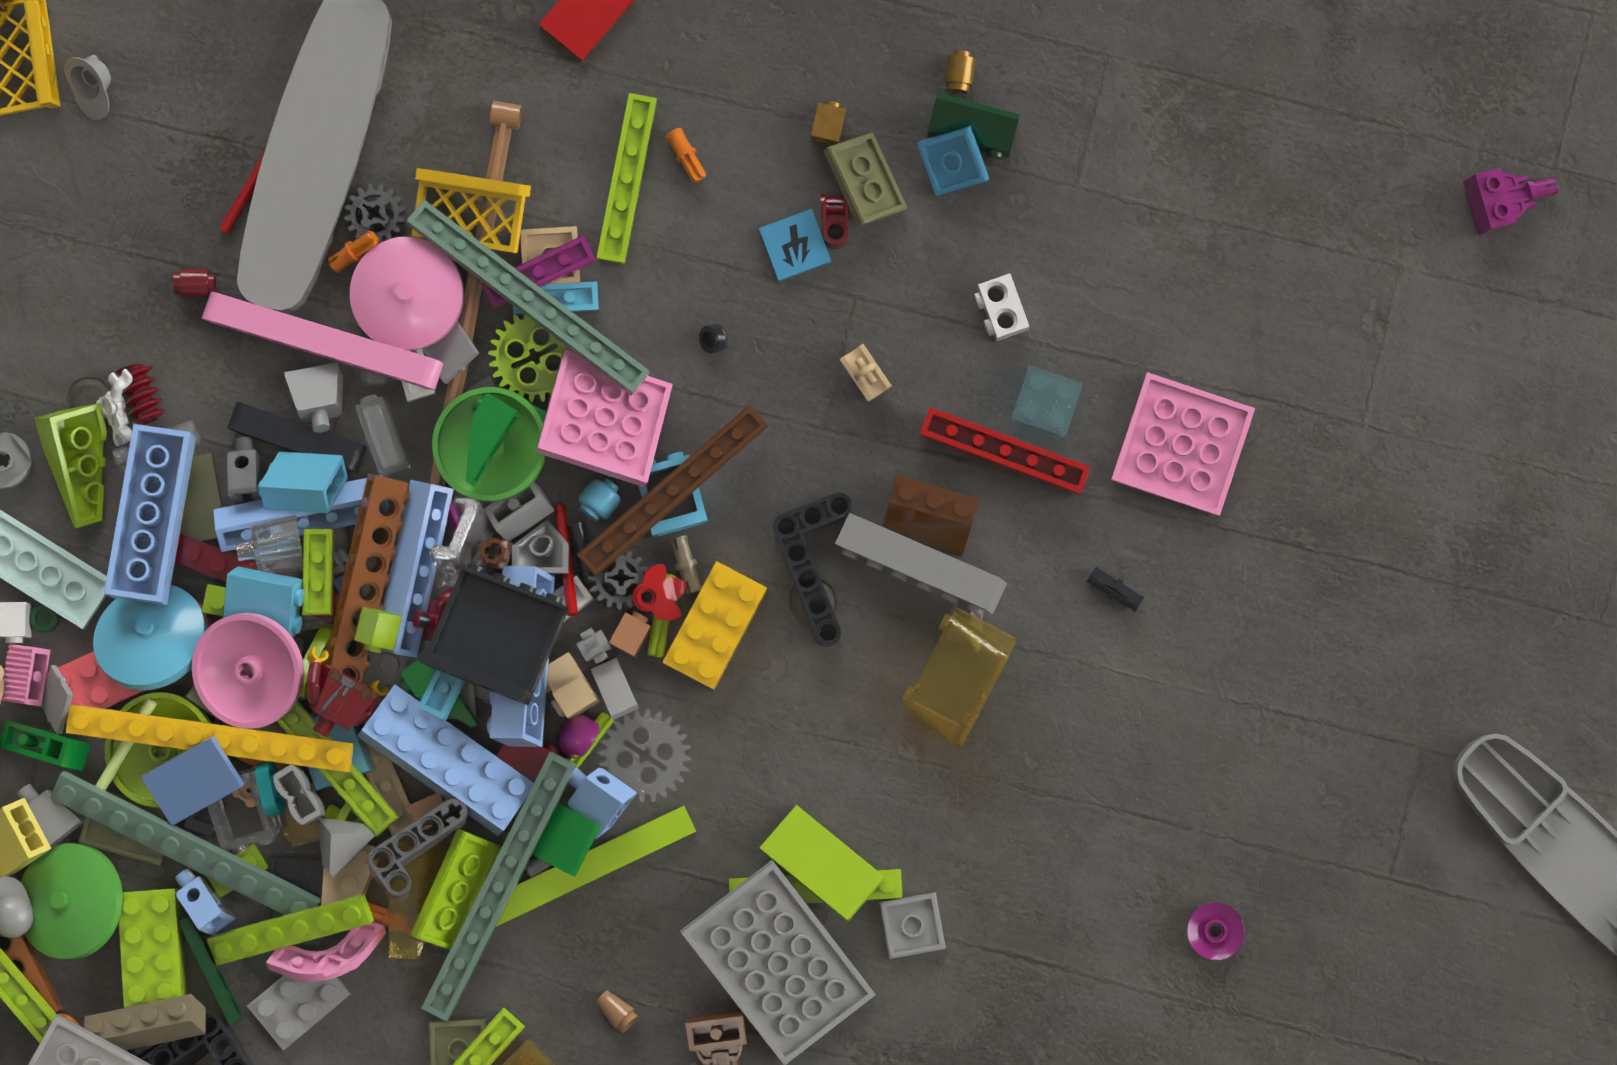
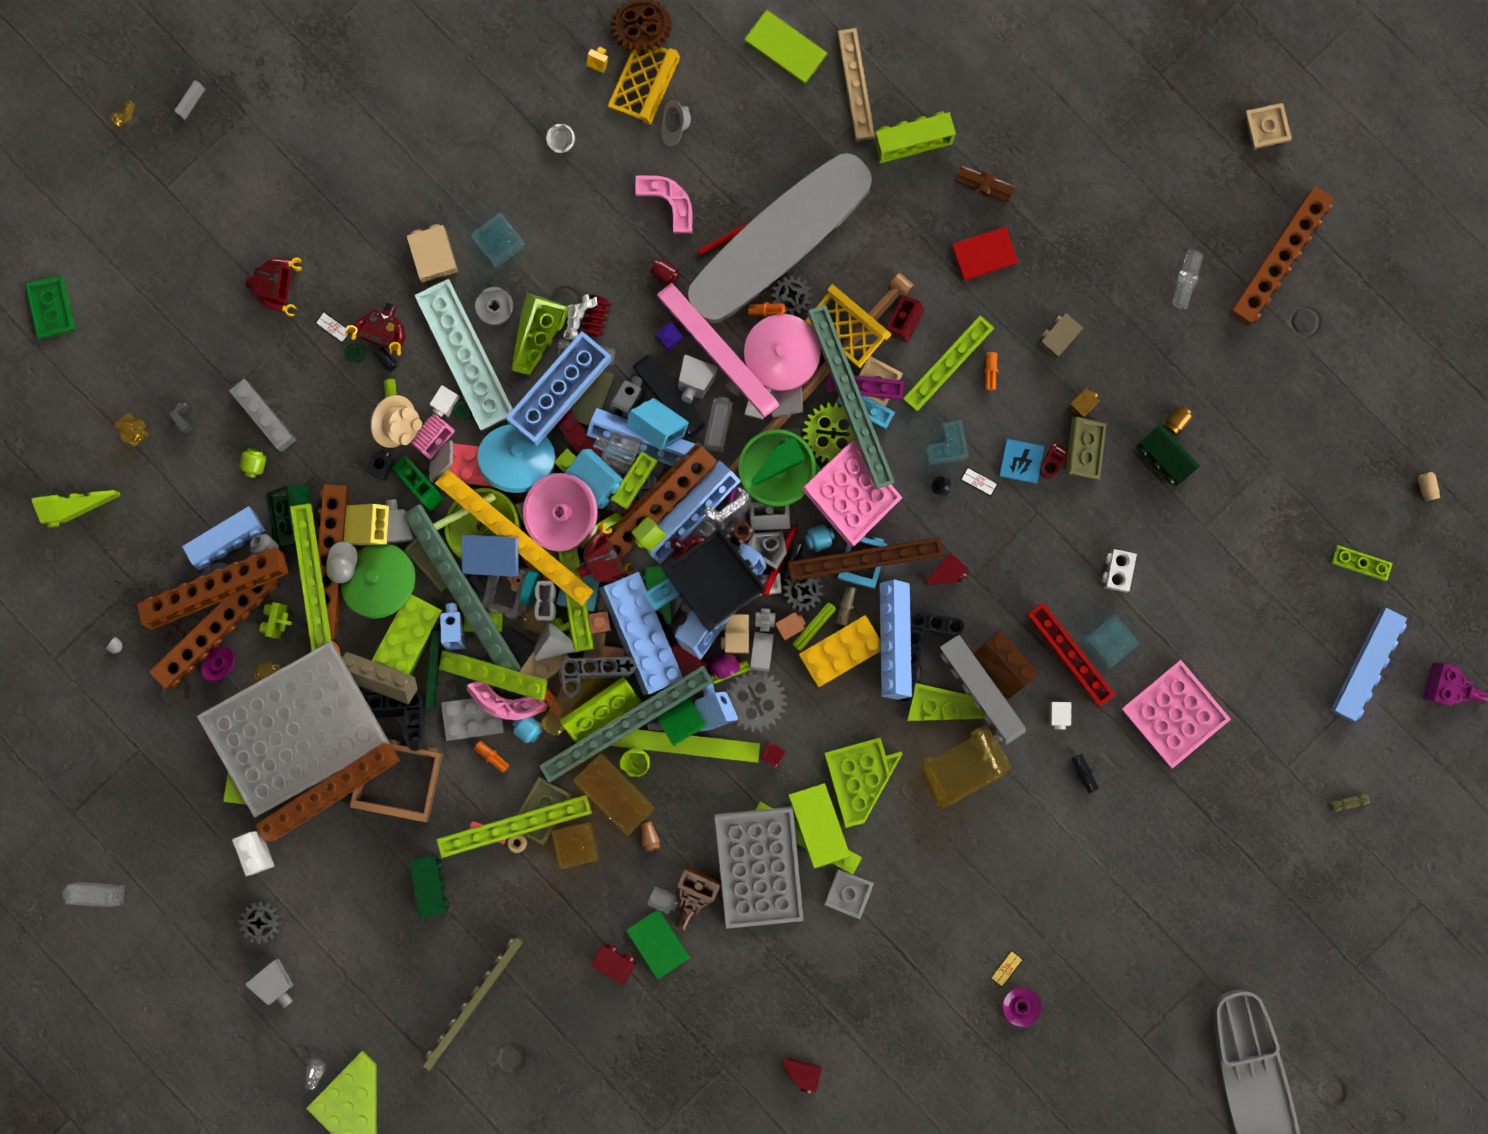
camera: 30 degrees right, 0 degrees up
red plate [632,564,687,620] -> none
tan hips [840,344,892,402] -> none
dark azure tile [917,126,989,196] -> none
none -> orange axle [474,740,509,773]
none -> medium azure head [512,716,542,743]
none -> clear yellow brick [573,753,656,836]
none -> nougat brick [588,611,612,635]
none -> lime hair [620,748,650,777]
none -> bright pink plate [636,176,692,233]
none -> dark purple brick [656,322,683,352]
none -> dark red panel [759,741,786,767]
none -> lime wing [825,737,902,828]
none -> light blue brick [880,580,912,700]
none -> dark red brick [886,295,924,343]
none -> lime wing [907,683,985,721]
none -> dark red slope [924,553,968,585]
none -> clear light blue brick [926,420,969,467]
none -> white sticker [961,467,998,496]
none -> clear yellow sticker [990,950,1024,987]
none -> dark tan brick [1039,313,1083,359]
none -> white brick [1049,702,1071,730]
none -> lime tile [1330,545,1393,582]
none -> light blue brick [1330,608,1407,721]
none -> olive axle [1331,794,1370,812]

